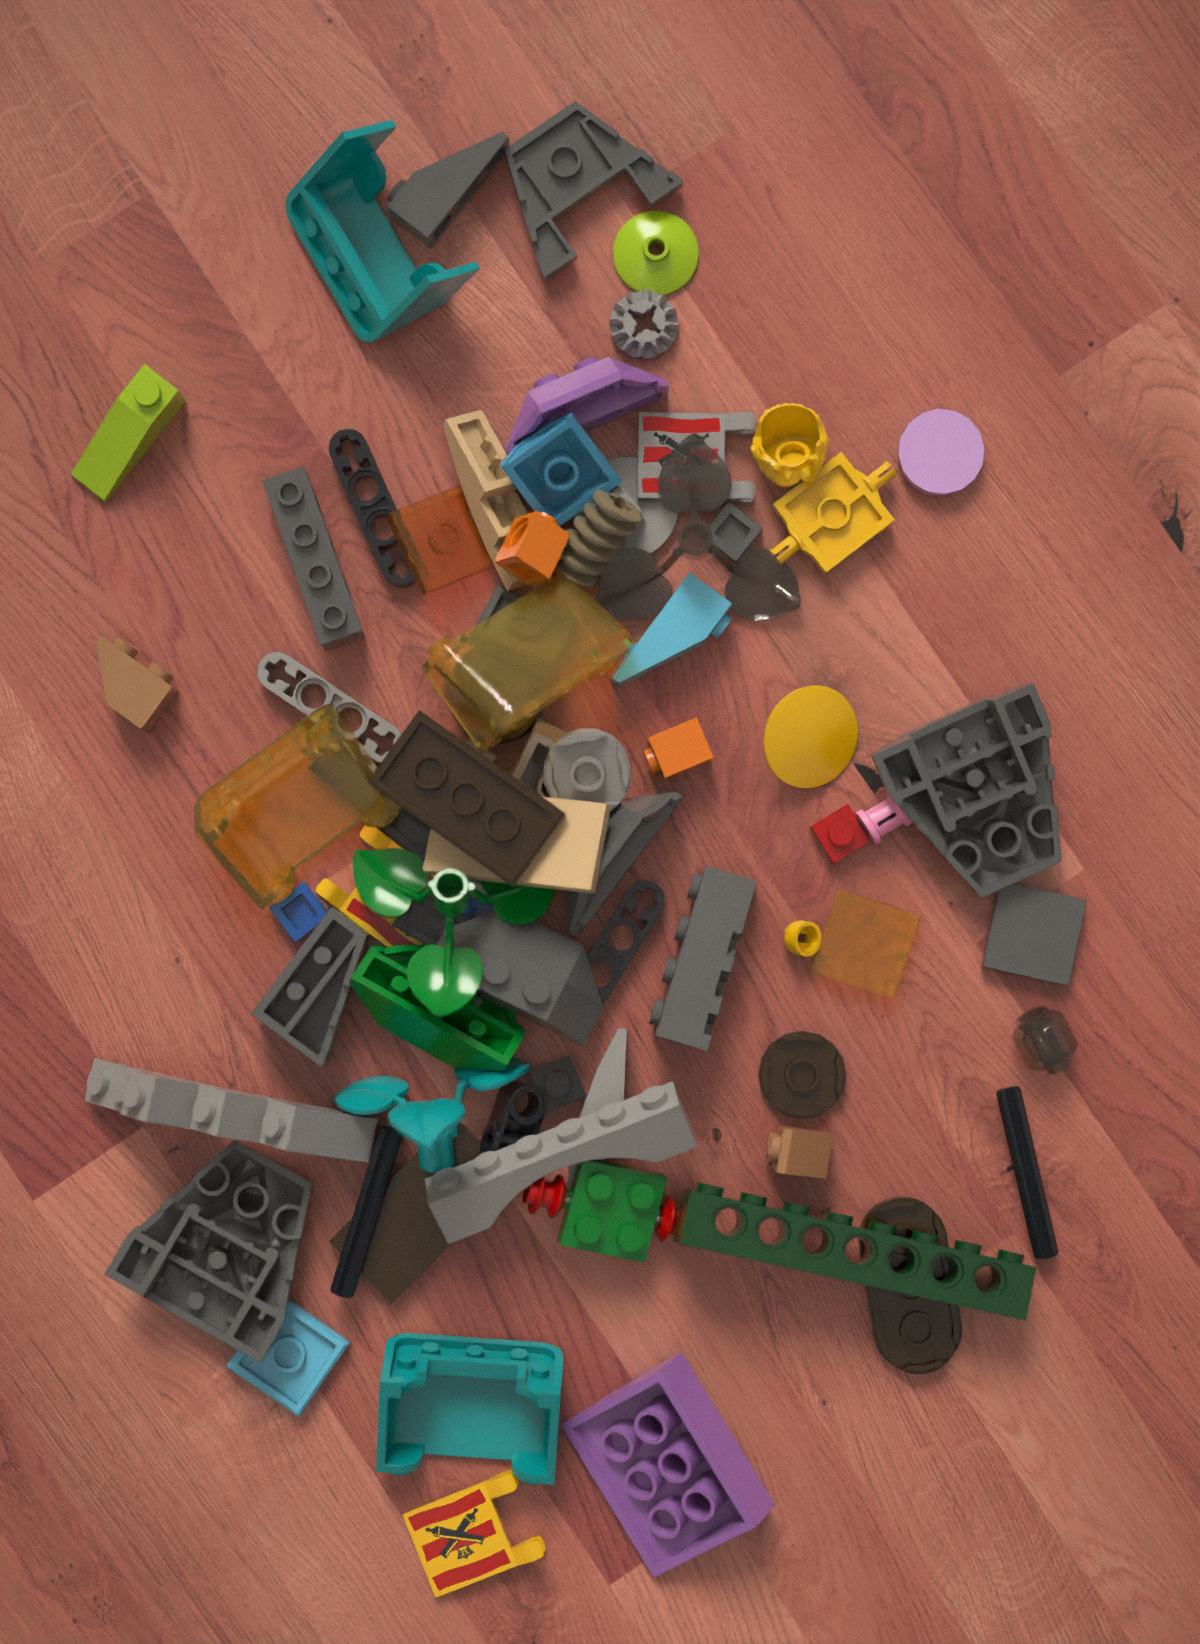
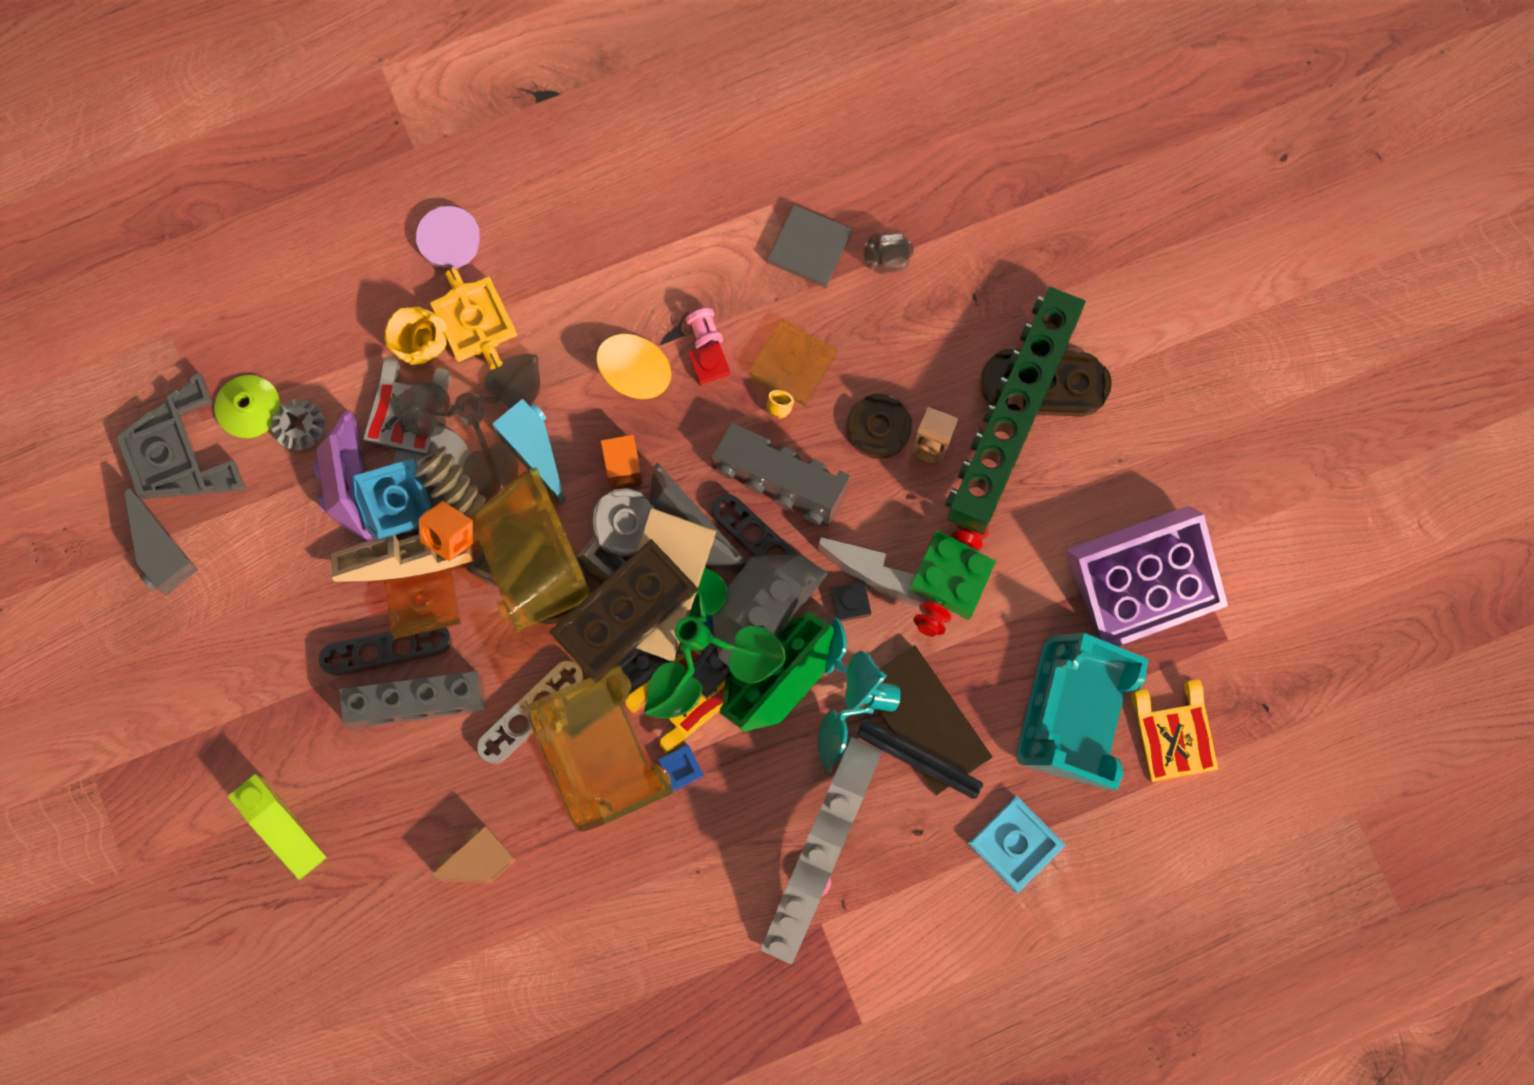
camera: 80 degrees left, 10 degrees down
dark grey wedge [104,1140,312,1363] -> none
dark grey wedge [251,907,371,1067] -> none
teal windscreen [285,120,480,343] -> none
light grey arch [425,1081,698,1244] -> none
black piece [480,1080,547,1154] -> none
dark grey tile [701,501,763,564] -> none
dark grey wedge [871,683,1061,898] -> none
black axle [996,1086,1059,1260] -> none

